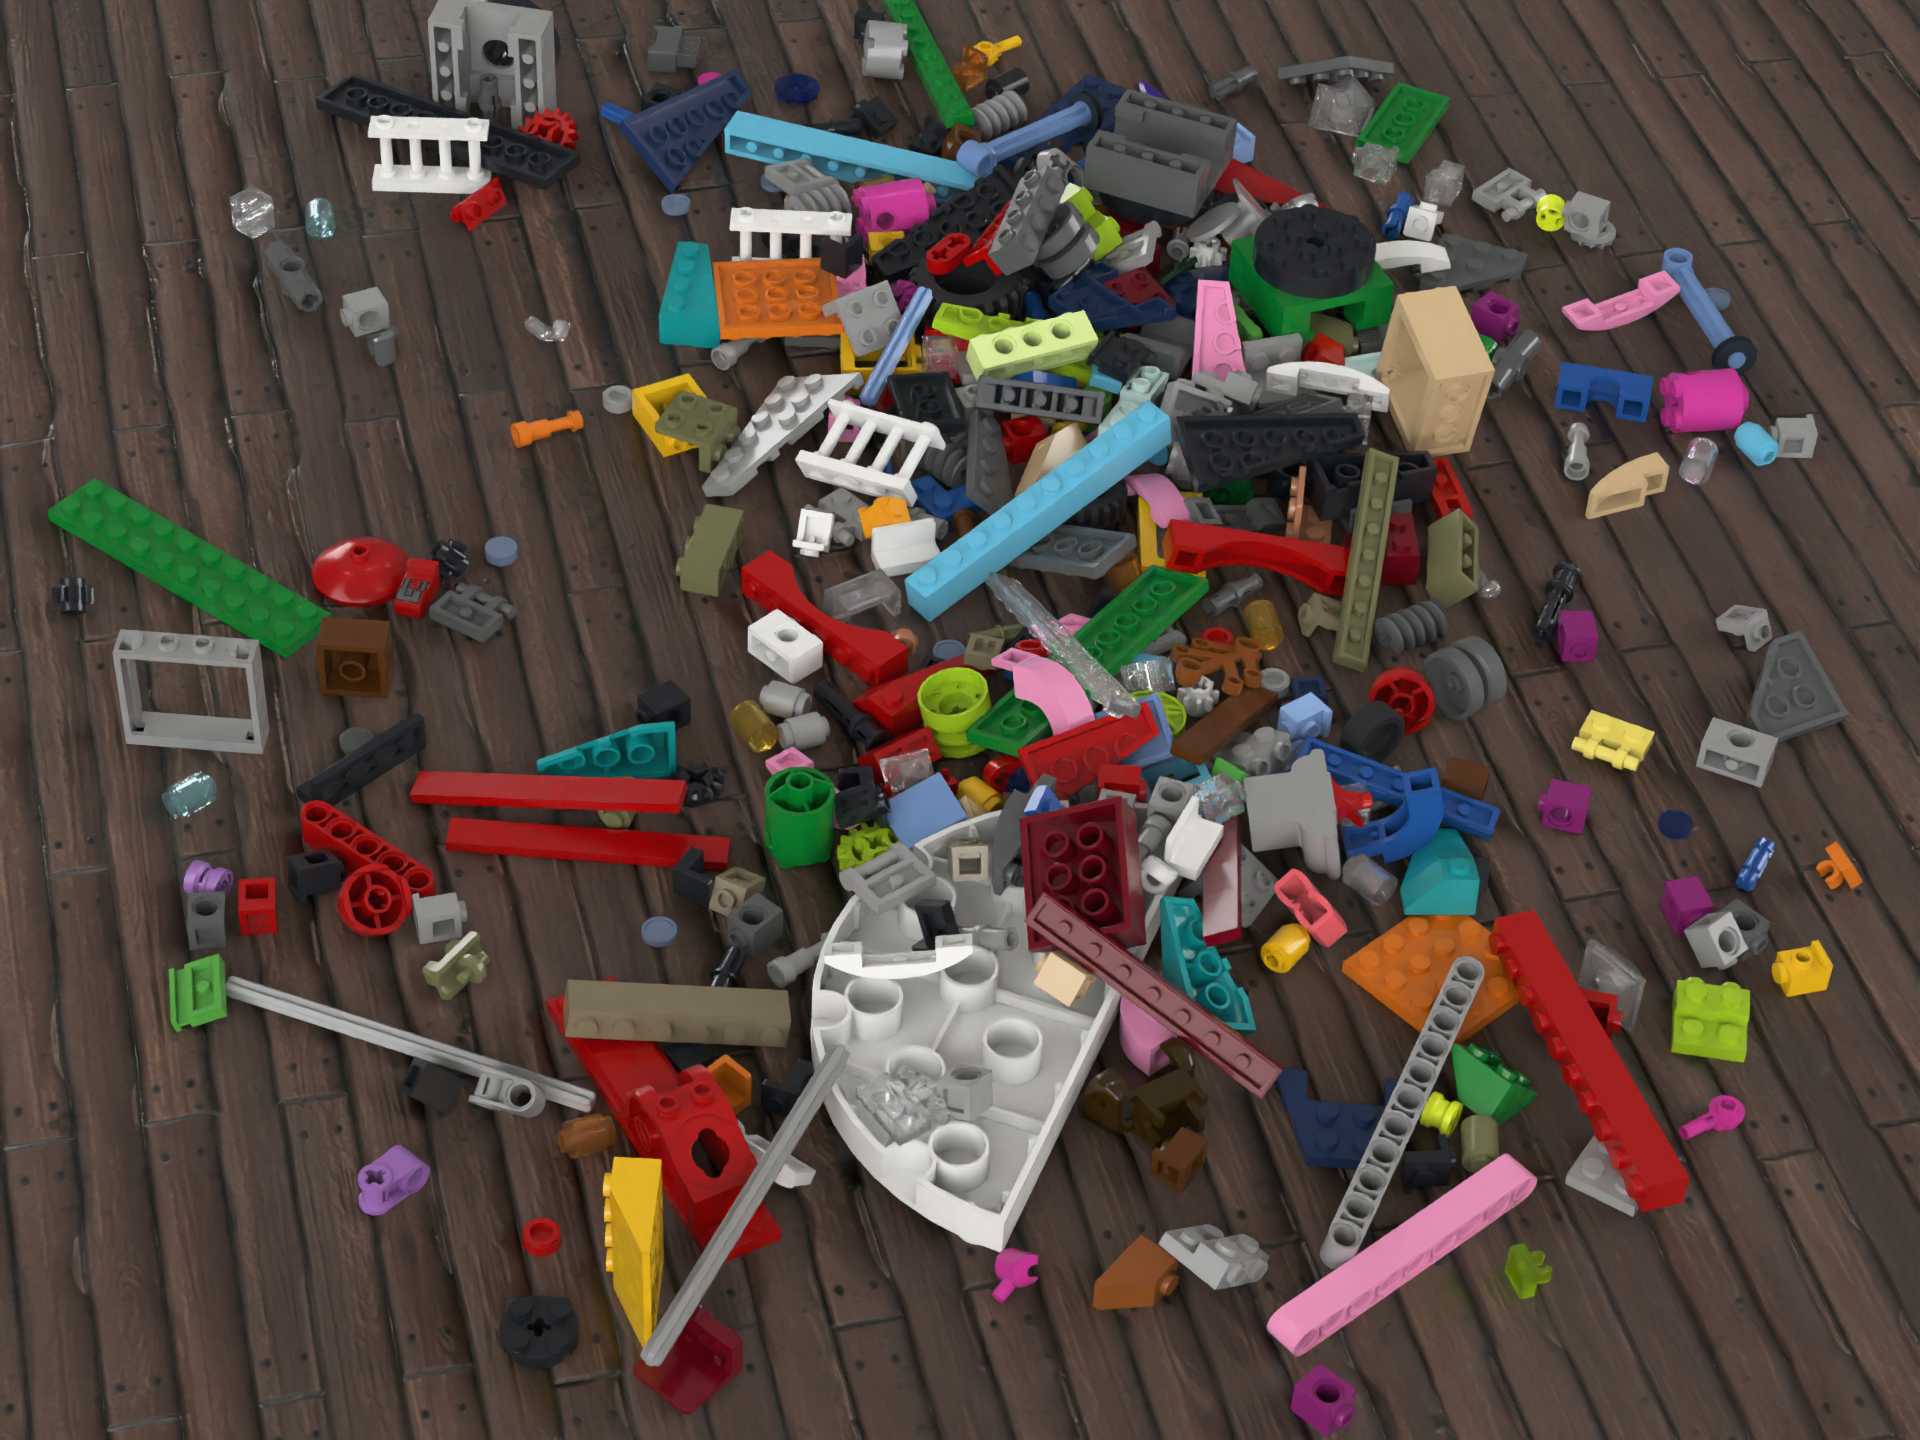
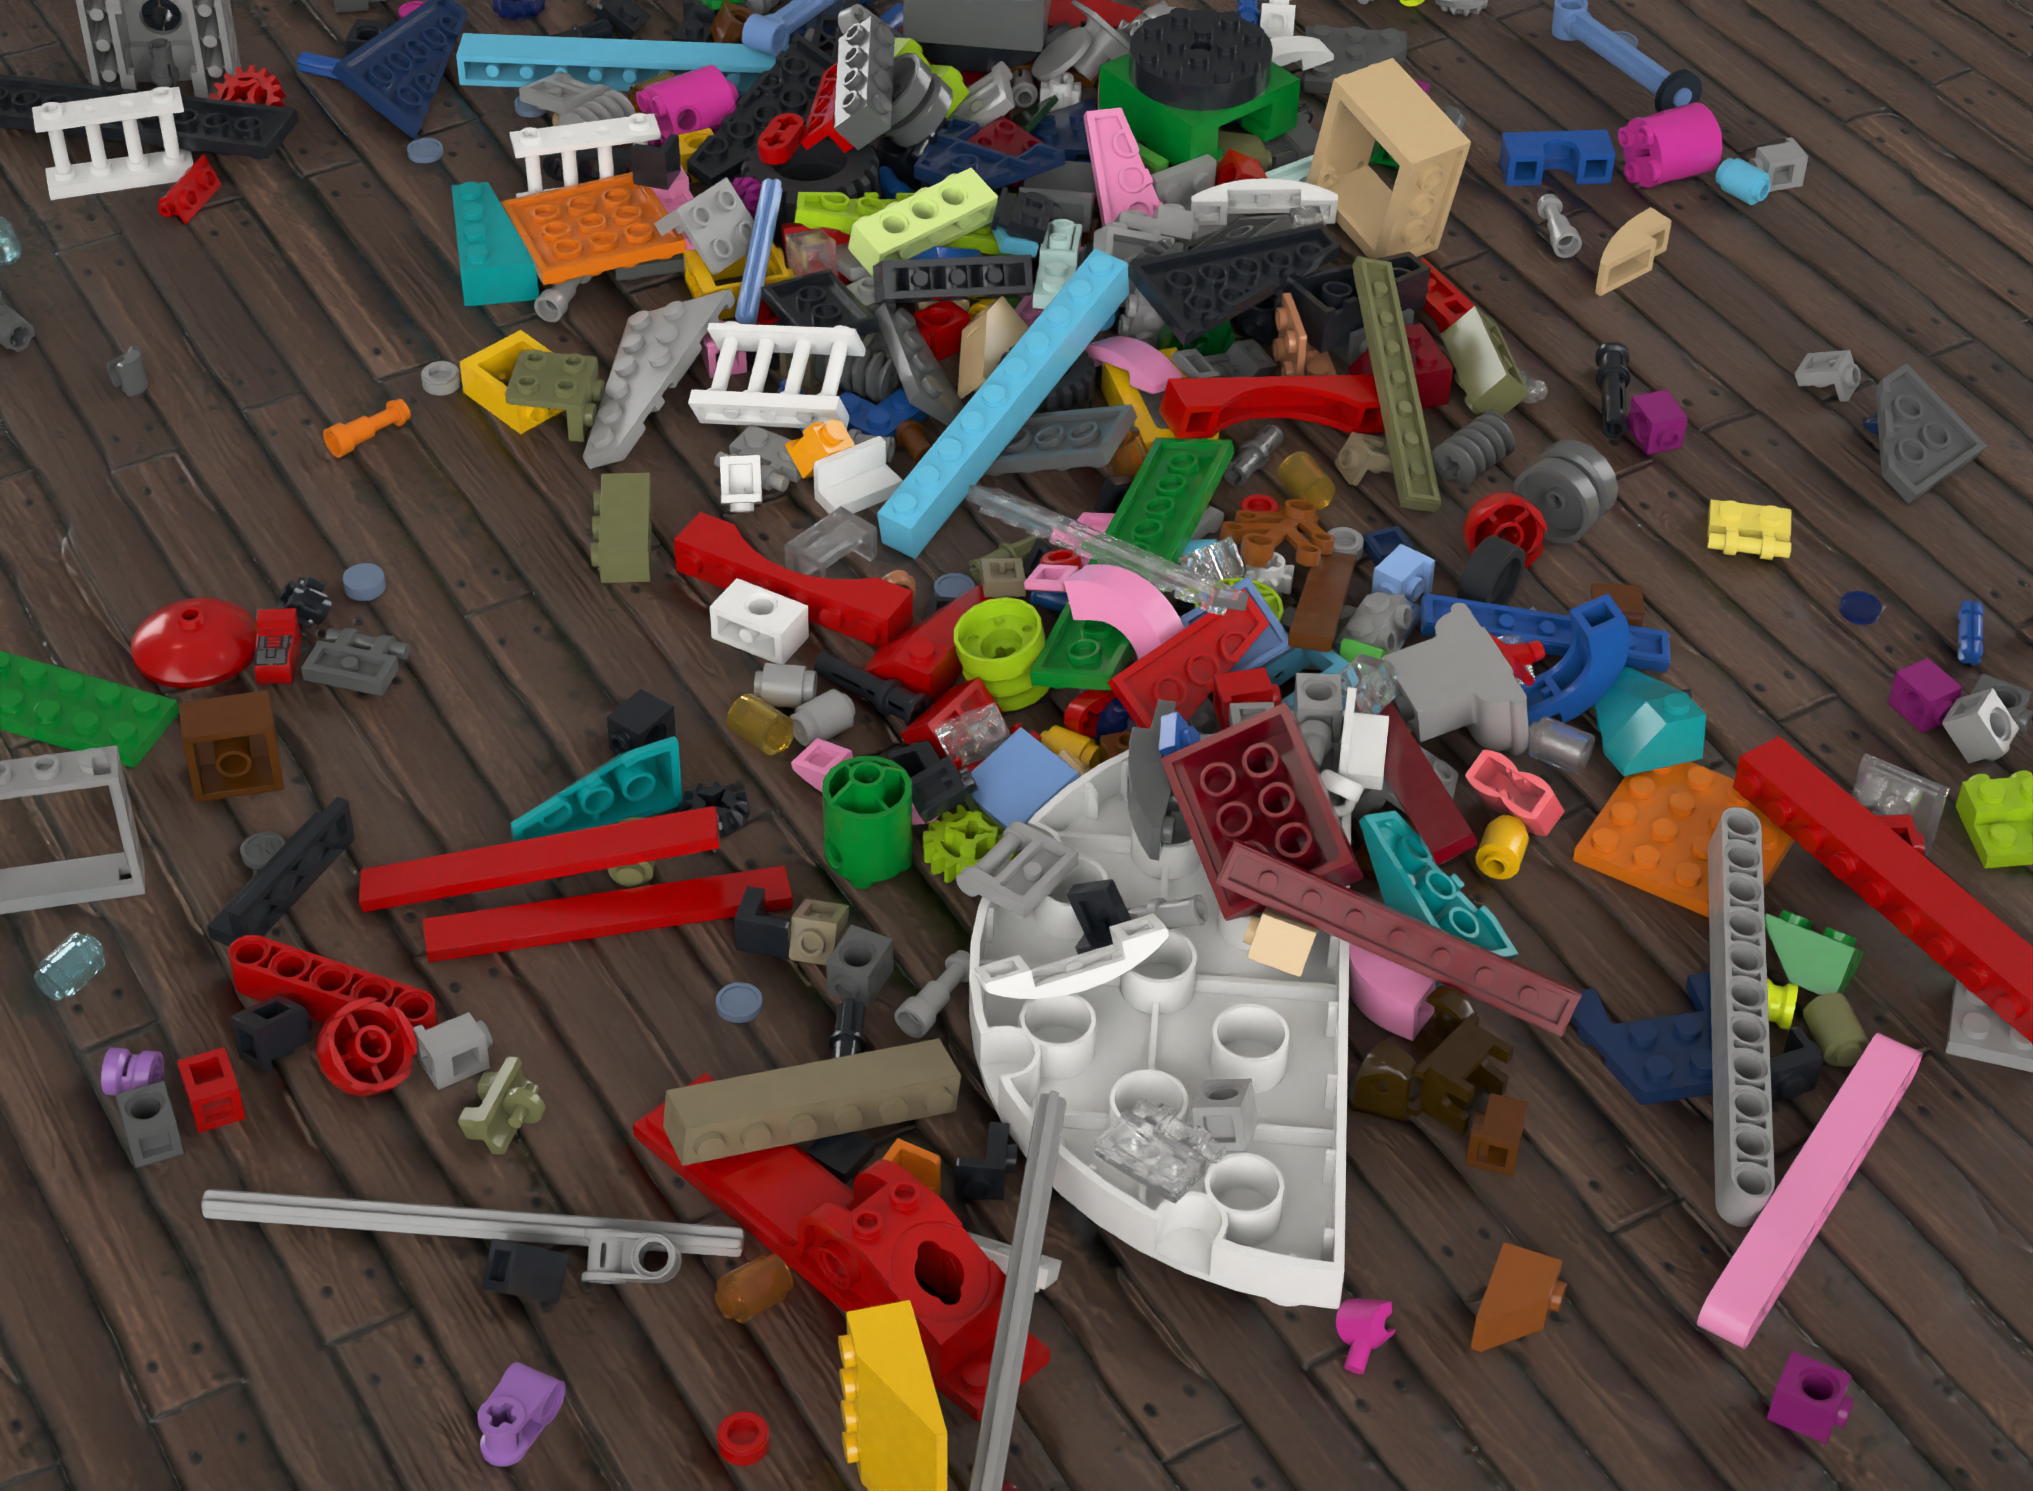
camera: 15 degrees left, 0 degrees up
bright green plate [169,953,227,1032] -> none
light grey brick [340,286,390,337] -> none
clear arm [525,316,570,341] -> none
dark tan brick [947,837,988,882] -> none
light grey plate [1159,1224,1270,1290] -> none
clear neon green tile [1505,1243,1553,1300] -> none
magenta brick [1537,778,1592,835] -> none
bright pink slope [1562,270,1681,331] -> none
clear brick [1679,438,1719,485] -> none
light grey brick [1696,717,1779,788] -> none

